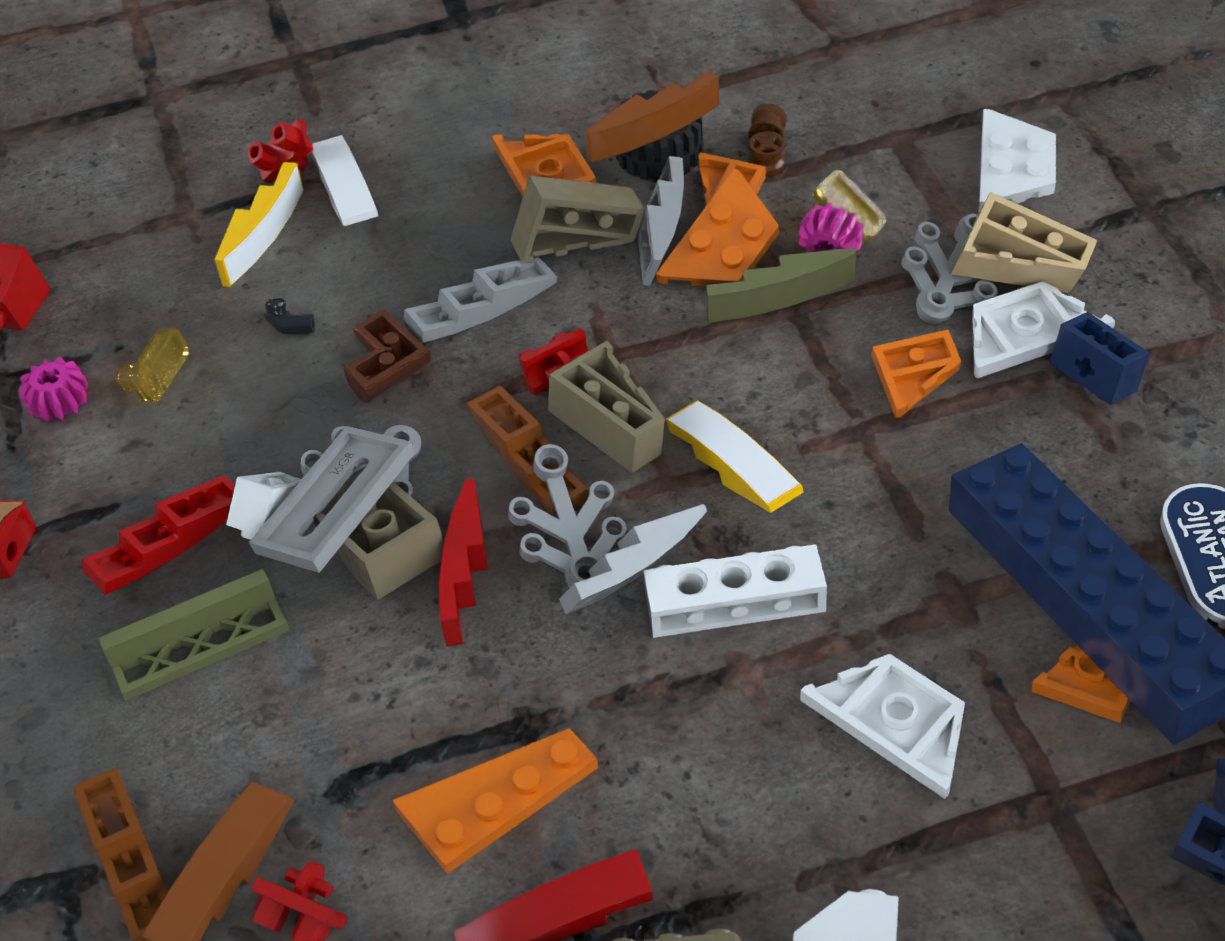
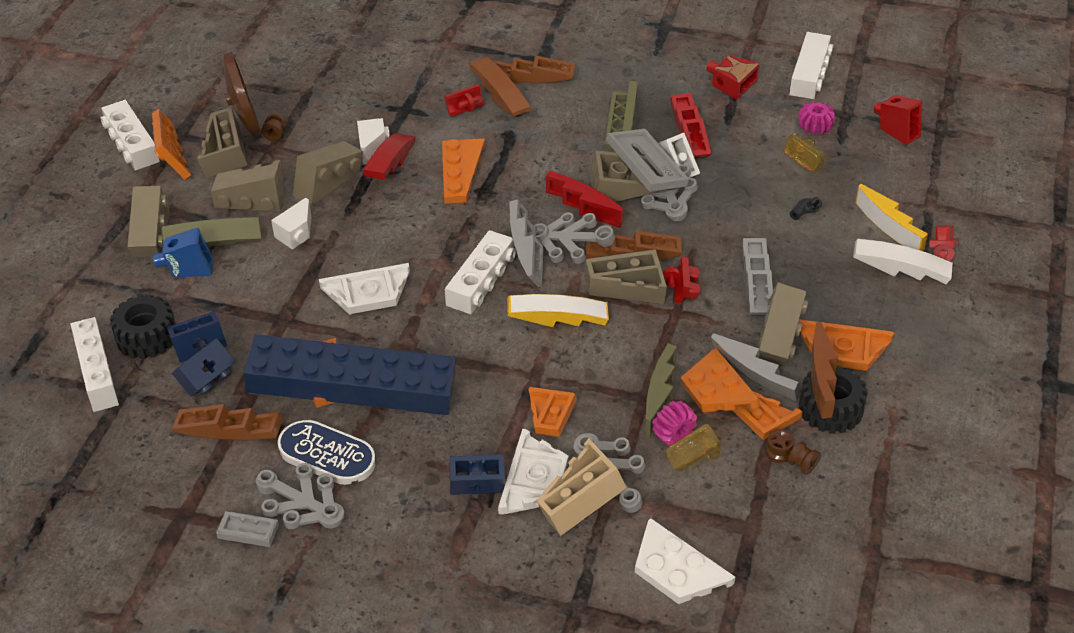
camera: 120 degrees right, 5 degrees down
copper brick [344,309,431,403] -> none

